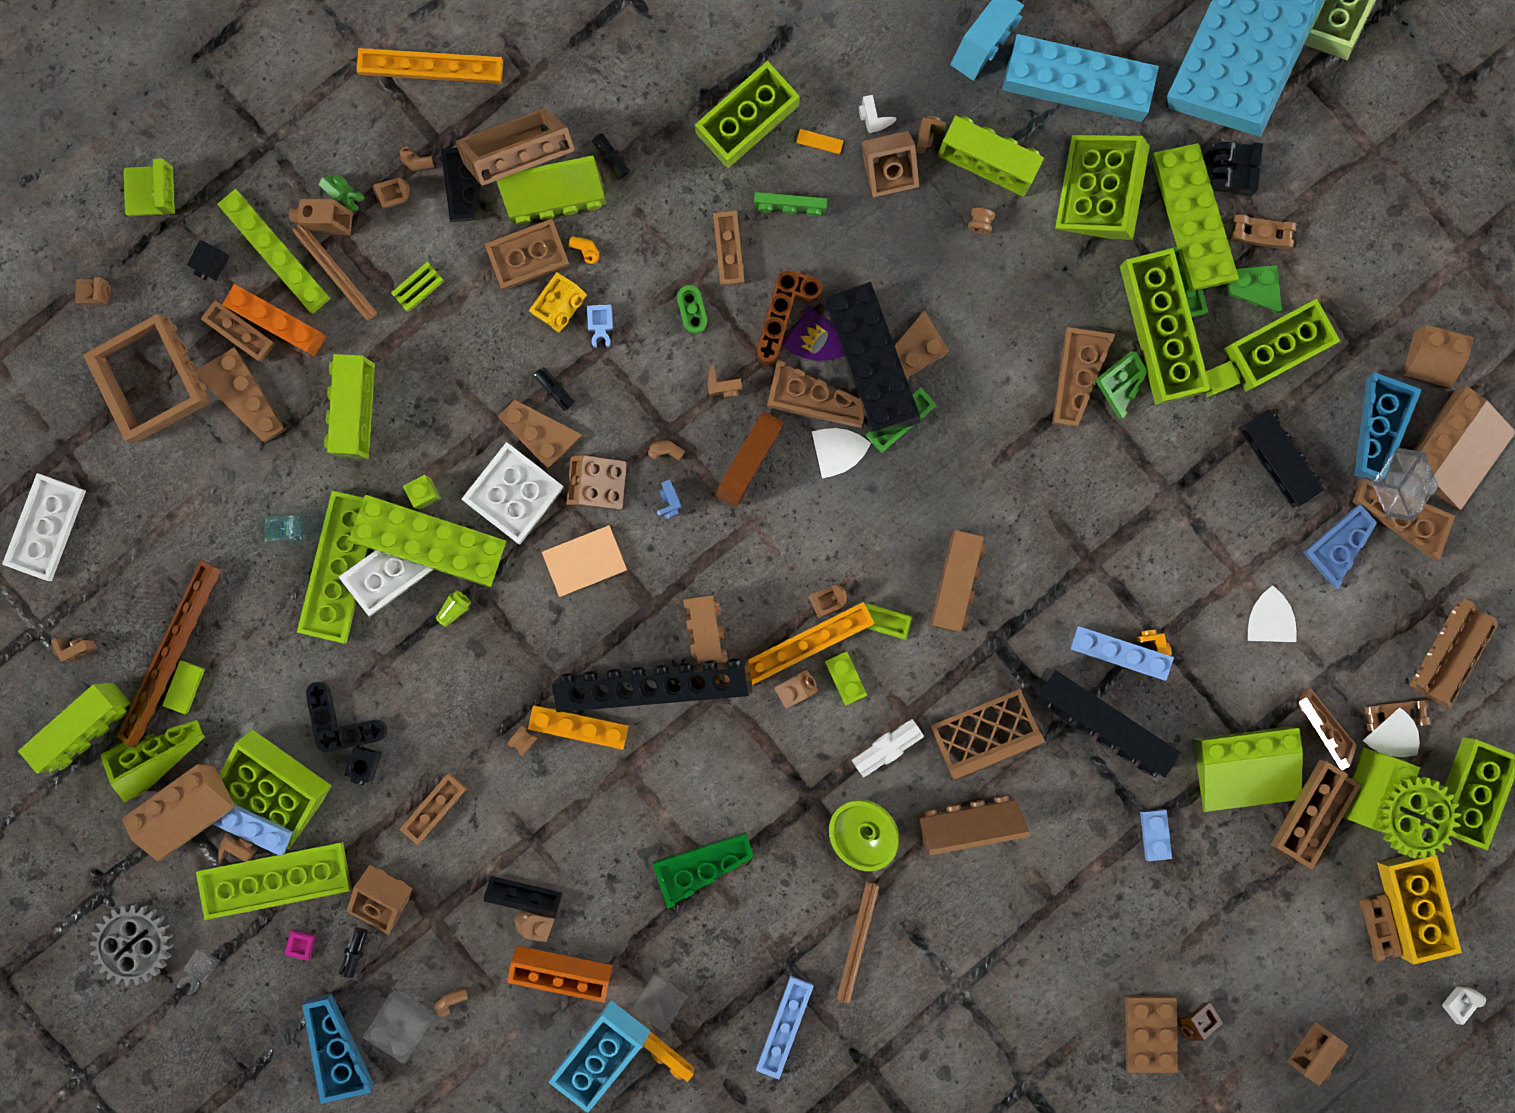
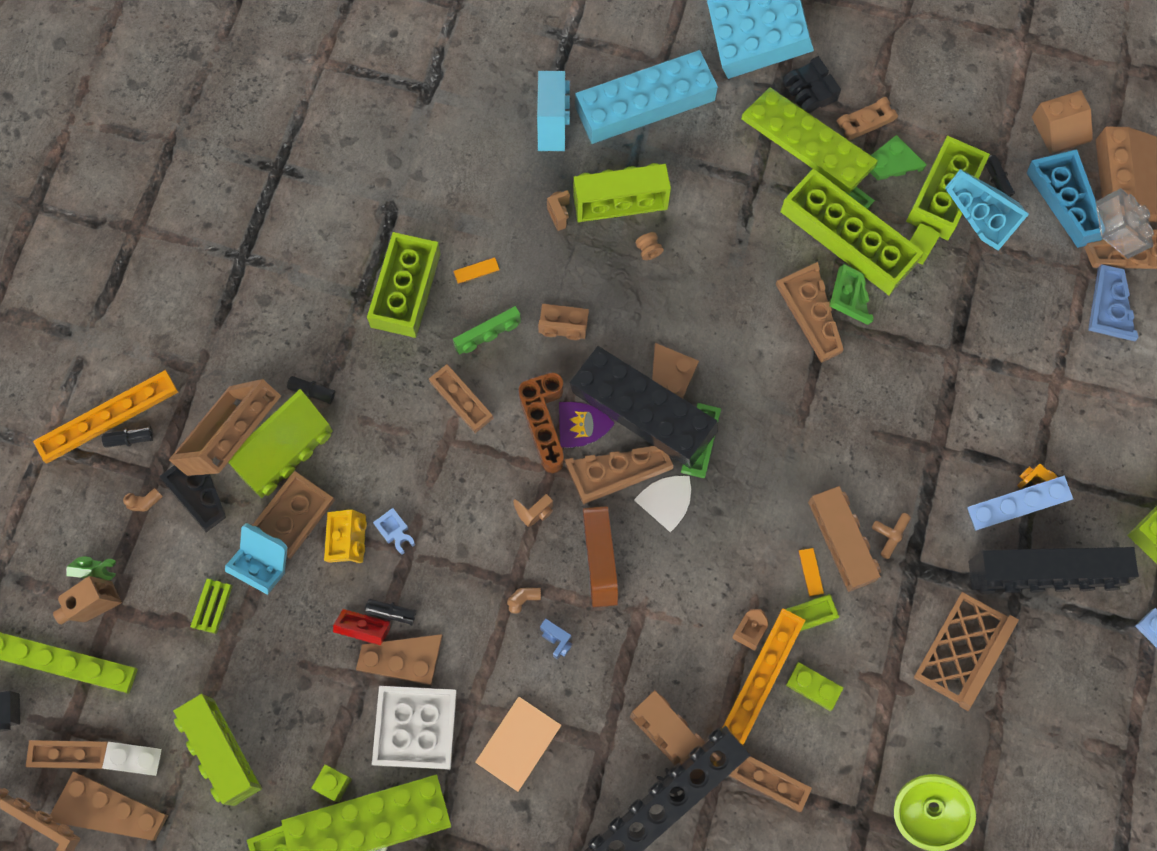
camera: 40 degrees left, 15 degrees down
orange brick [222,284,326,357] -> none
medium nougat axle [293,224,377,321] -> none
medium nougat plate [373,177,410,210] -> none
medium nougat bracket [566,455,627,509] -> none
light orange arm [569,236,599,264] -> none
bright green plate [677,285,708,334] -> none
medium nougat bracket [774,670,818,709] -> none
white piece [852,719,924,778] -> none
white plate [859,95,896,133] -> none
medium nougat slope [861,131,919,198] -> none
medium nougat slope [917,795,1030,855] -> none
lime slope [1055,135,1150,240] -> none
black brick [1238,409,1324,508] -> none
white sticker [1248,585,1297,642] -> none
none -> black axle [101,426,153,448]
none -> white plate [102,742,162,776]
none -> medium azure bracket [225,523,288,595]
none -> red plate [333,609,390,645]
none -> medium nougat bracket [538,304,589,340]
none -> medium nougat plate [729,756,812,813]
none -> light orange window [799,548,824,597]
none -> medium nougat piece [872,513,911,559]
none -> medium azure wedge [945,169,1029,250]
none -> black axle [985,155,1015,197]

